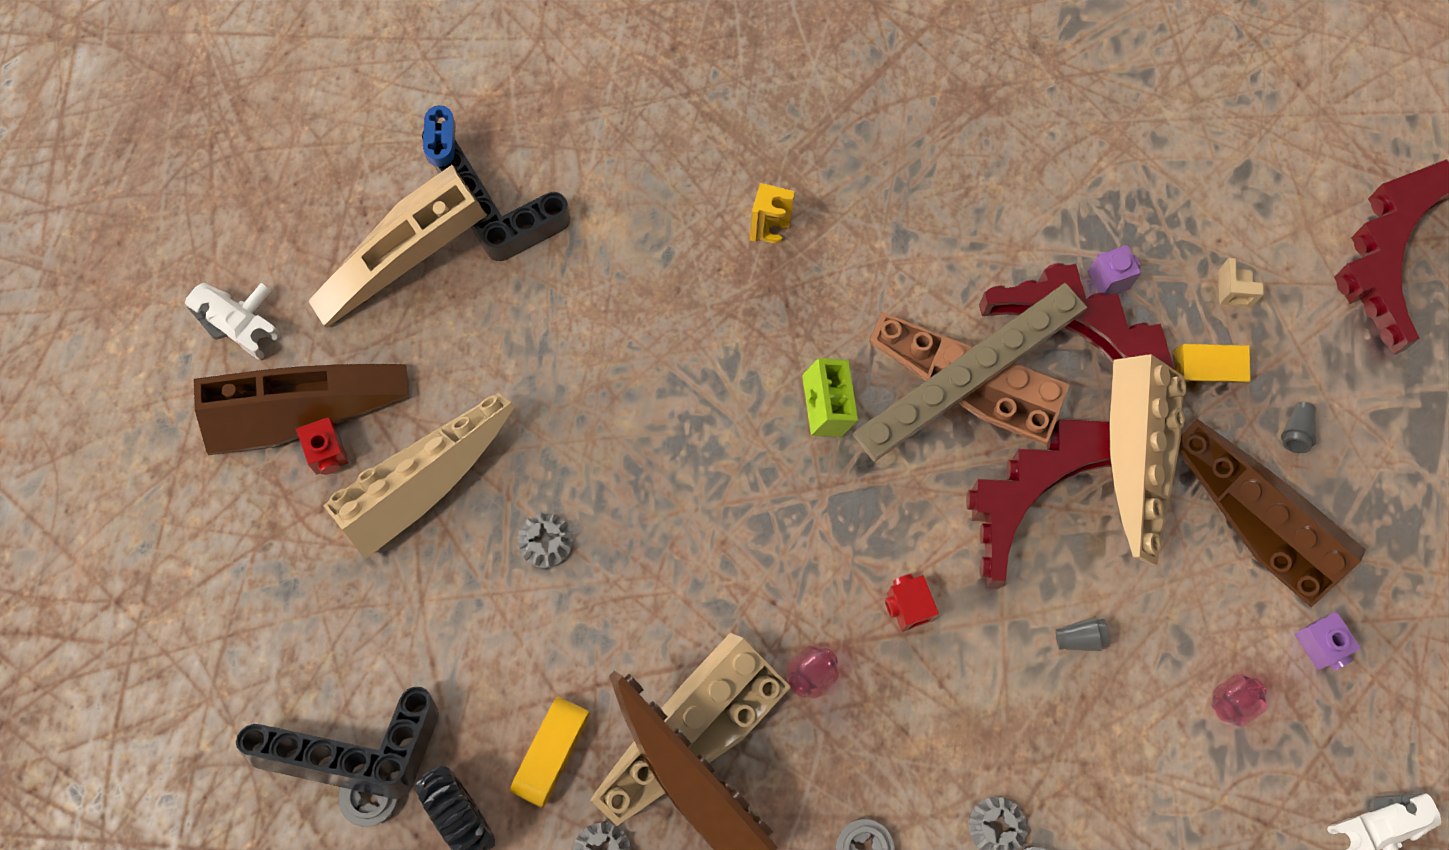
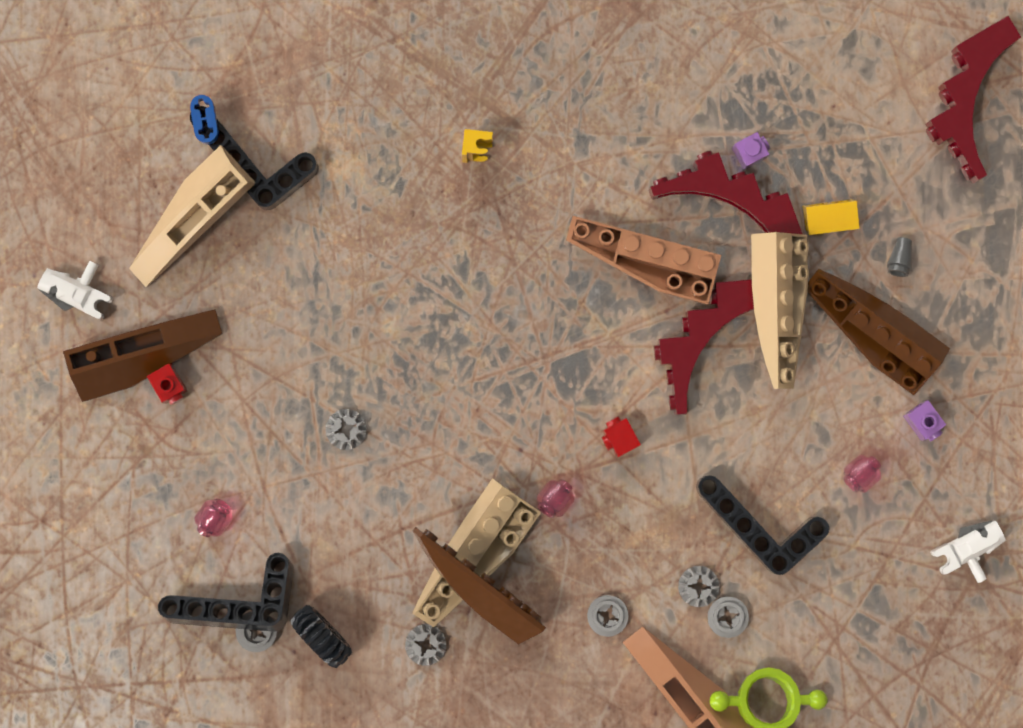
camera: 10 degrees left, 15 degrees up
tan wedge [323,393,515,559] -> none
yellow beam [510,696,590,808] -> none
lime brick [802,358,858,437] -> none
dark tan plate [853,283,1087,462] -> none
dark grey cone [1055,616,1110,651] -> none
tan panel [1218,258,1263,308] -> none
none -> clear pink head [194,498,233,537]
none -> black beam [696,475,829,575]

